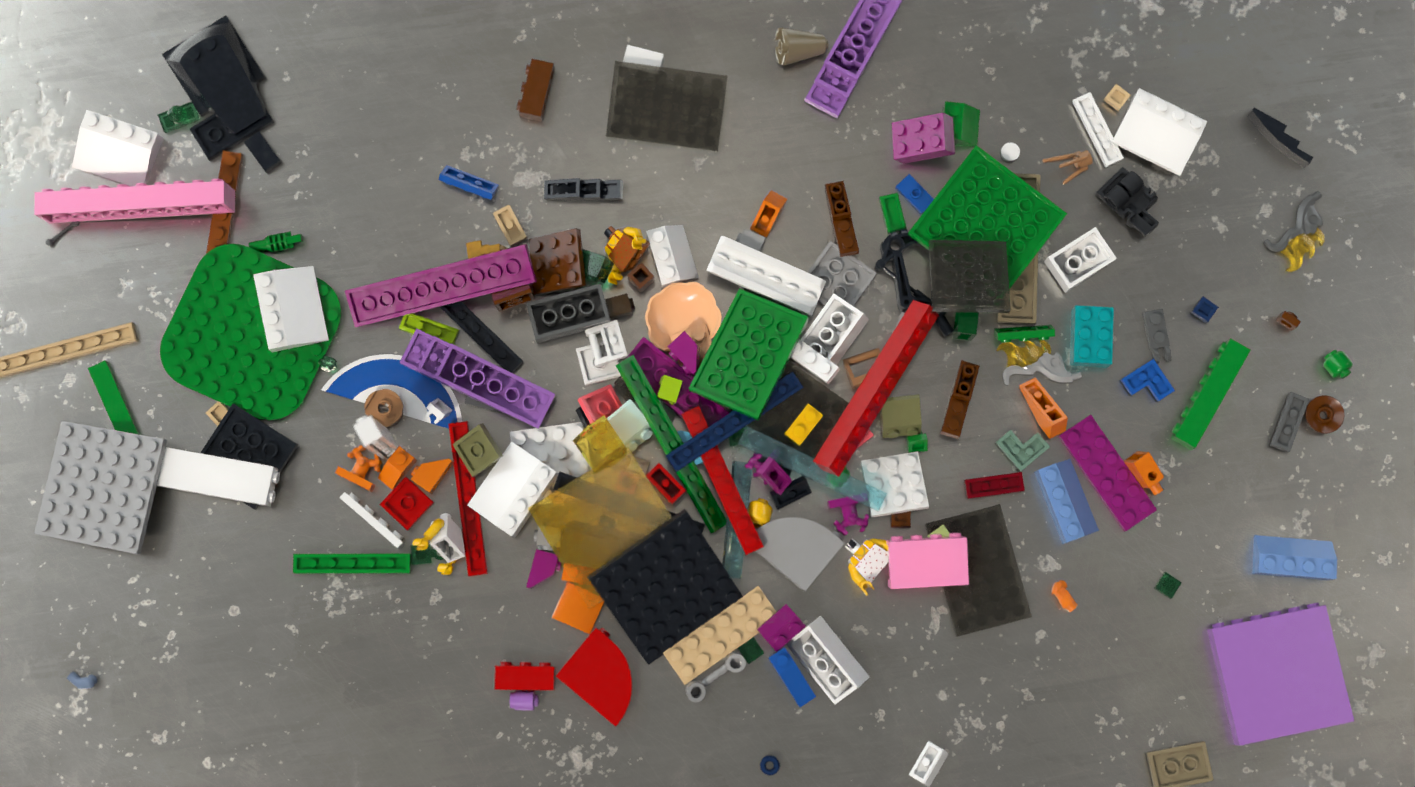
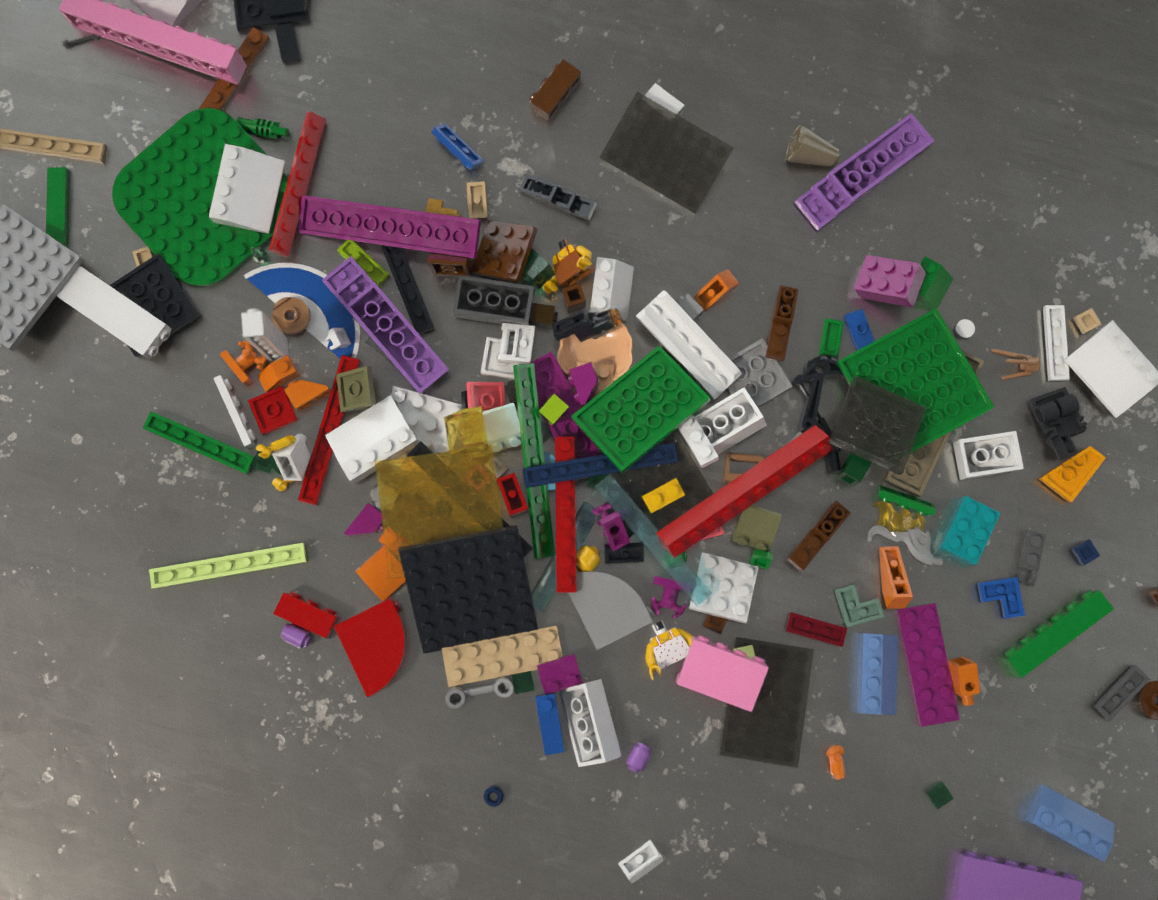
camera: 25 degrees right, 0 degrees up
none -> yellowish green plate [149,543,307,589]
none -> red plate [269,111,326,257]
none -> black plate [553,308,622,342]
none -> medium lavender brick [626,742,652,773]
none -> light orange wing [1039,446,1106,503]

